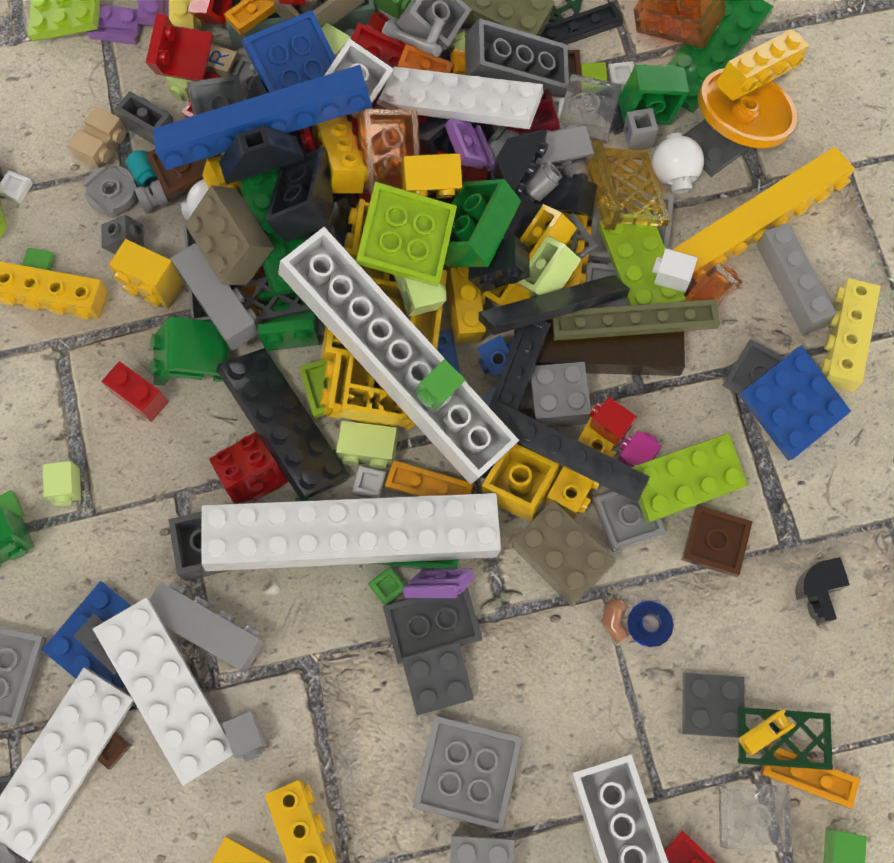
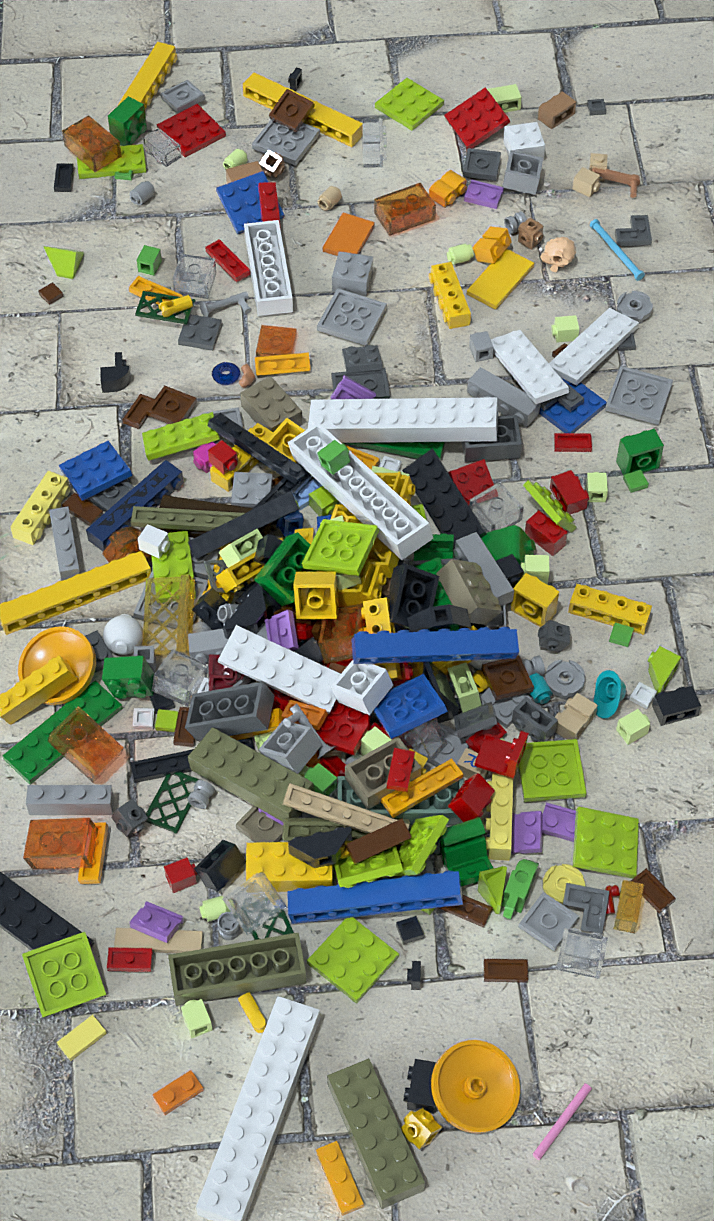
camera: 175 degrees left, 15 degrees down
none -> reddish brown tile [62,492,104,526]
none -> dark blue brick [86,460,184,553]
none -> reddish brown tile [122,393,154,429]
none -> light grey piece [199,291,252,317]
none -> light orange plate [254,352,310,376]
none -> clear orange plate [256,325,297,357]
none -> clear brick [469,482,524,532]
none -> black brick [495,554,524,587]
none -> lime plate [519,739,586,802]
none -> yellowish green brick [521,555,550,585]
none -> lime plate [523,480,577,532]
none -> red brick [550,470,589,515]
none -> yellowish green brick [551,315,579,343]
none -> red tile [554,433,592,452]
none -> teal piece [593,670,626,719]
none -> yellowish green brick [616,709,650,745]

